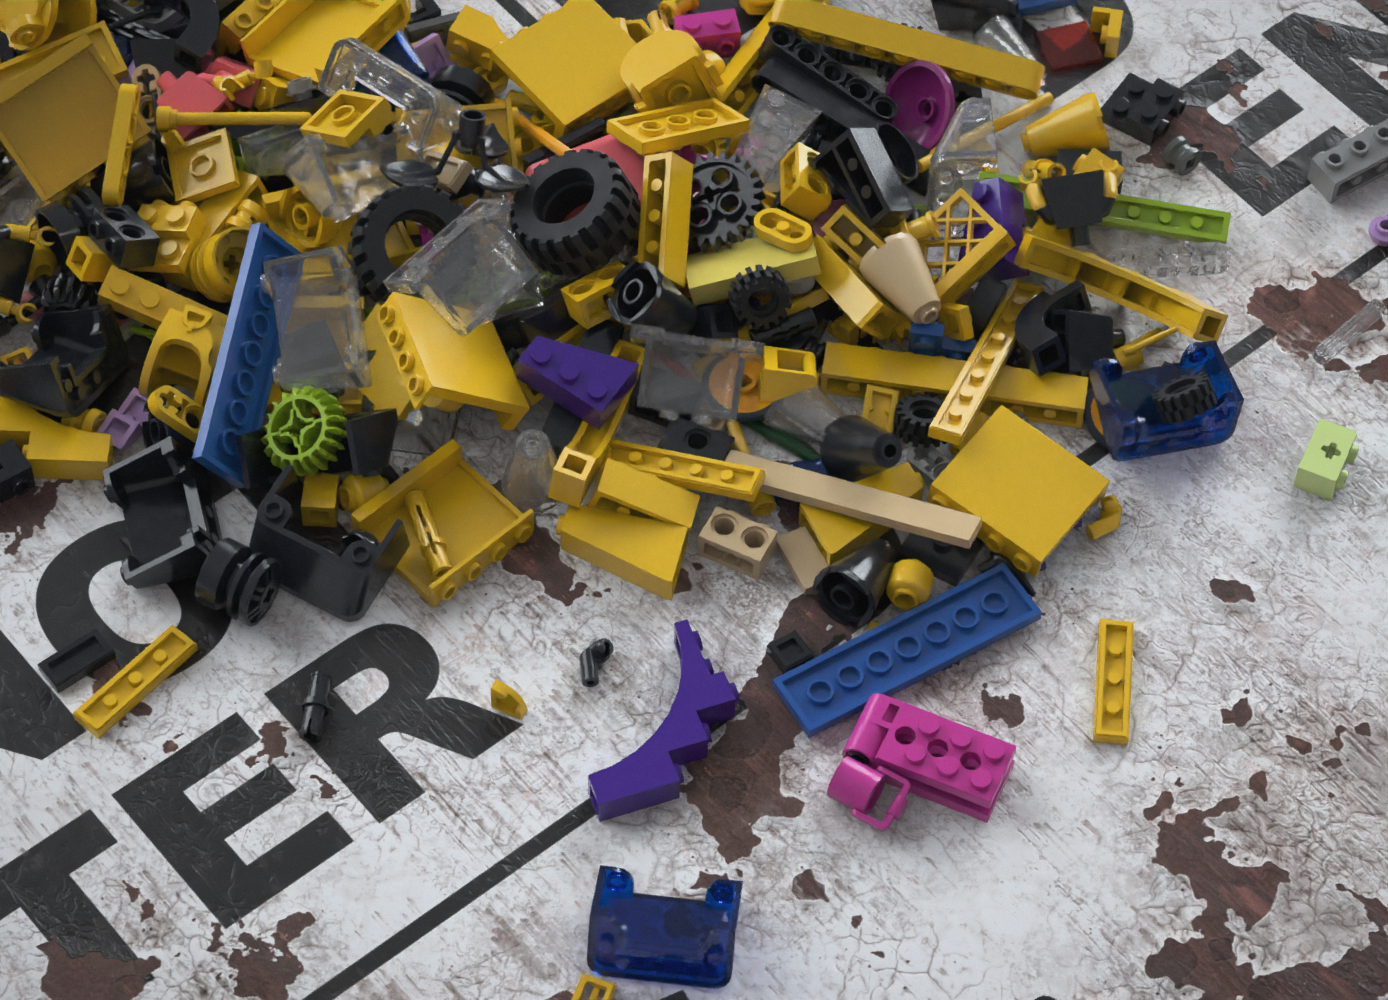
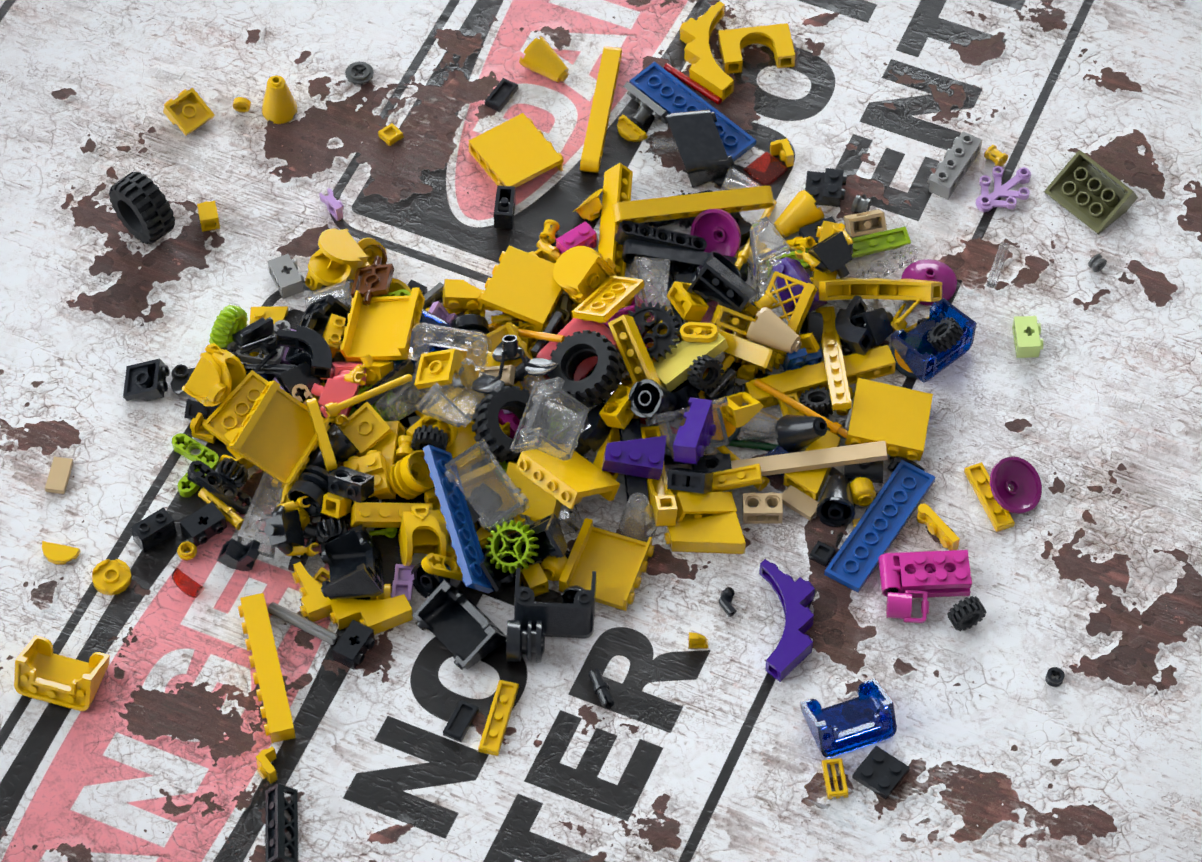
camera: 25 degrees left, 0 degrees up
light grey plate [286,76,317,101] -> none
yellow pin [404,490,453,580] -> none
yellow arm [1085,495,1122,541] -> none
none -> black tyre [411,425,449,451]
none -> black brick [667,467,713,494]
none -> dark purple wedge [673,397,716,464]
none -> light orange bar [753,378,848,438]
none -> tan brick [843,209,887,237]
none -> magenta dish [901,259,957,306]
none -> yellow plate [916,503,960,551]
none -> black tyre [947,596,987,631]
none -> magenta dish [990,456,1042,514]

